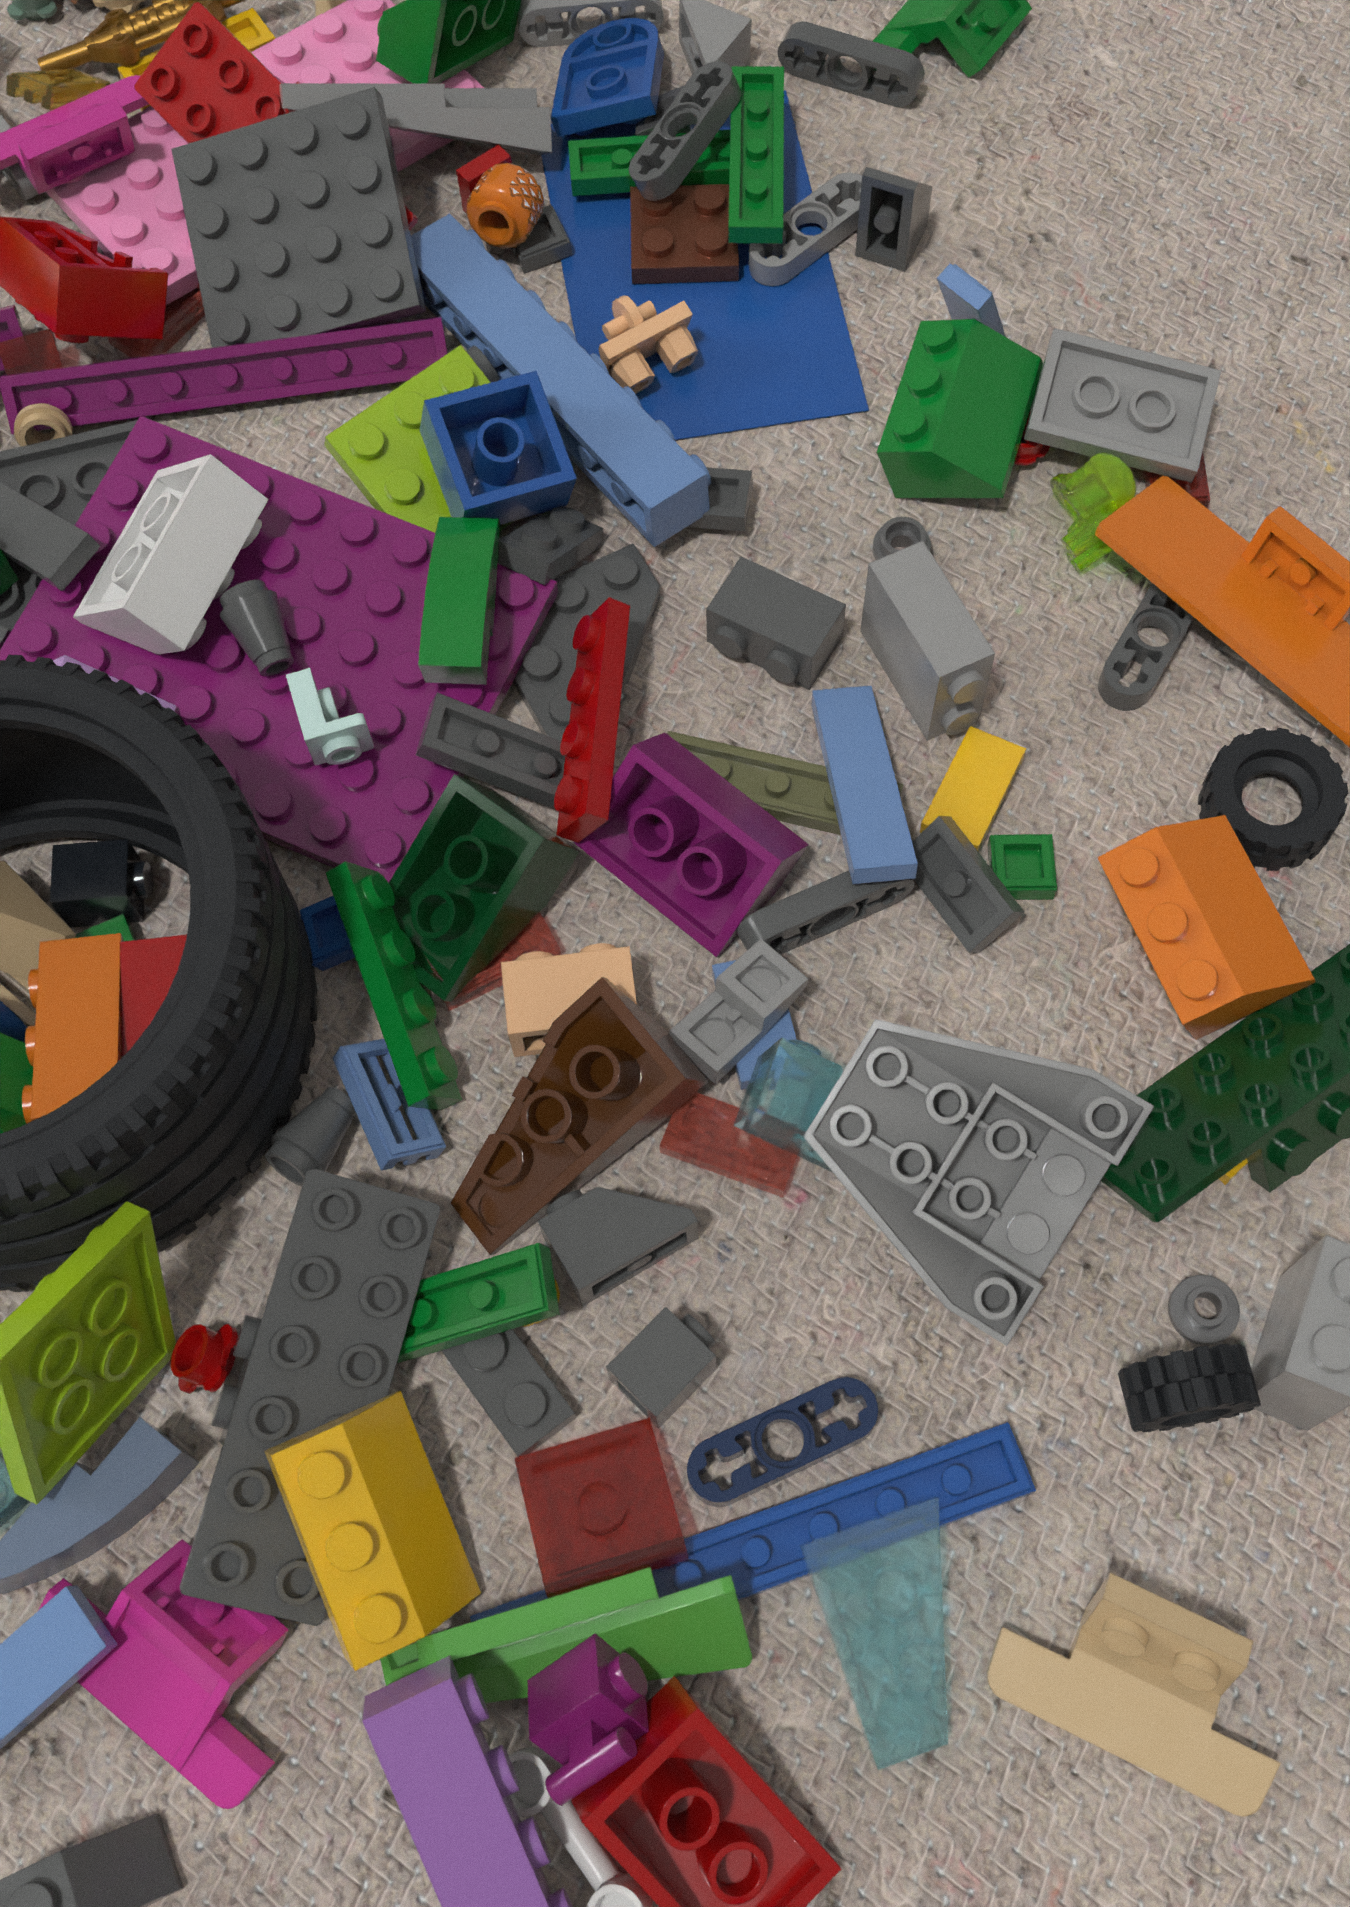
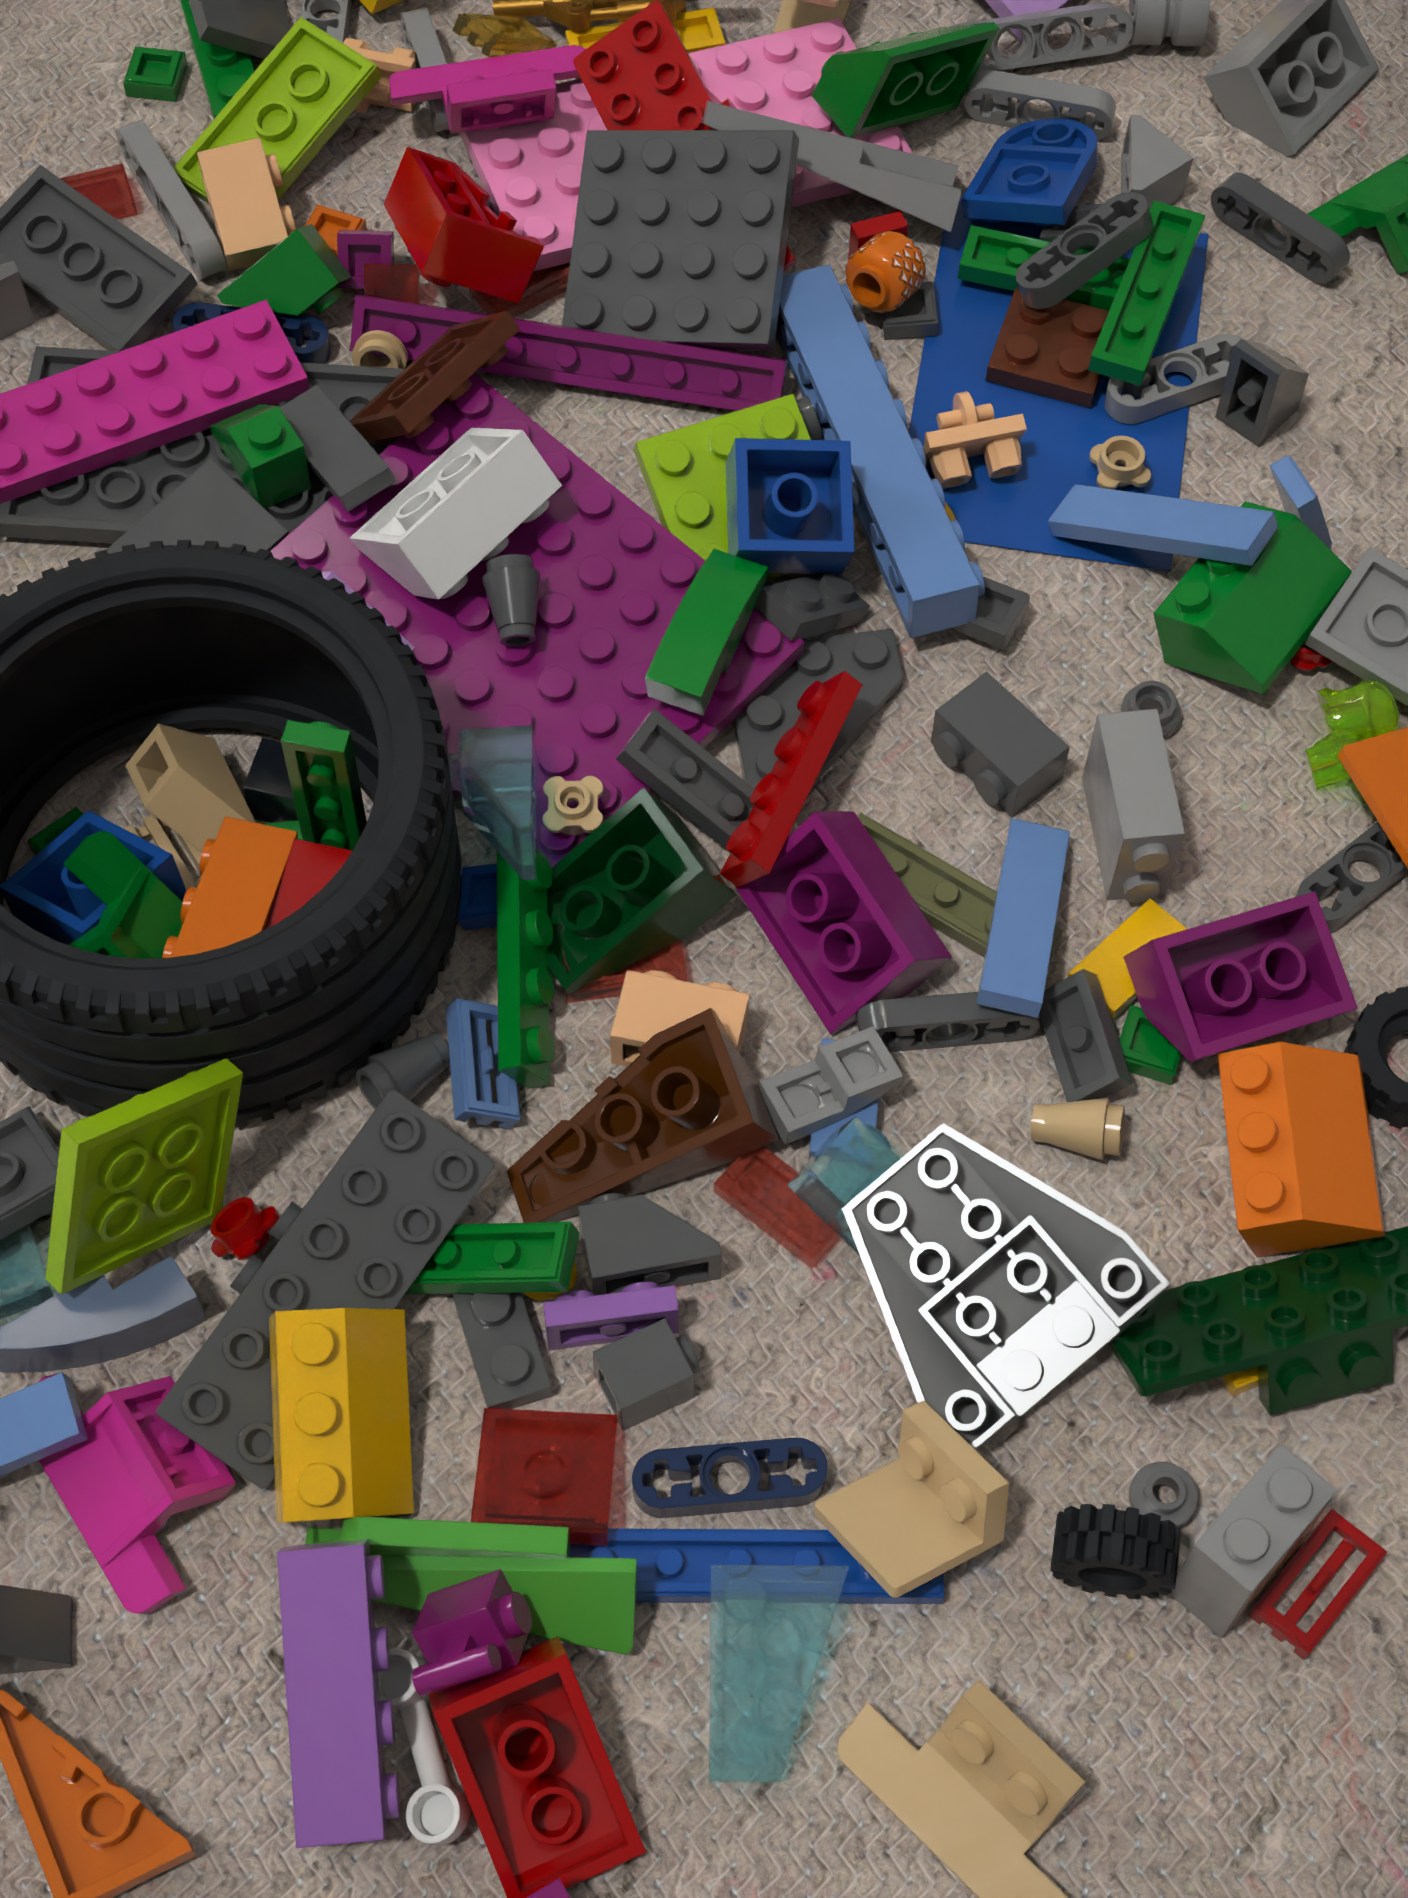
camera: 15 degrees right, 5 degrees down
light aqua bracket [286,668,374,766] -> none
none -> green plate [281,720,367,851]
none -> copper plate [349,311,520,444]
none -> clear light blue slope [448,725,537,880]
none -> tan plate [543,776,603,835]
none -> medium lavender plate [543,1282,679,1351]
none -> tan bracket [814,1400,1009,1598]
none -> tan cone [1031,1097,1125,1161]
none -> medium blue tile [1048,484,1278,566]
none -> tan plate [1089,436,1151,490]
none -> magenta slope [1123,891,1358,1062]

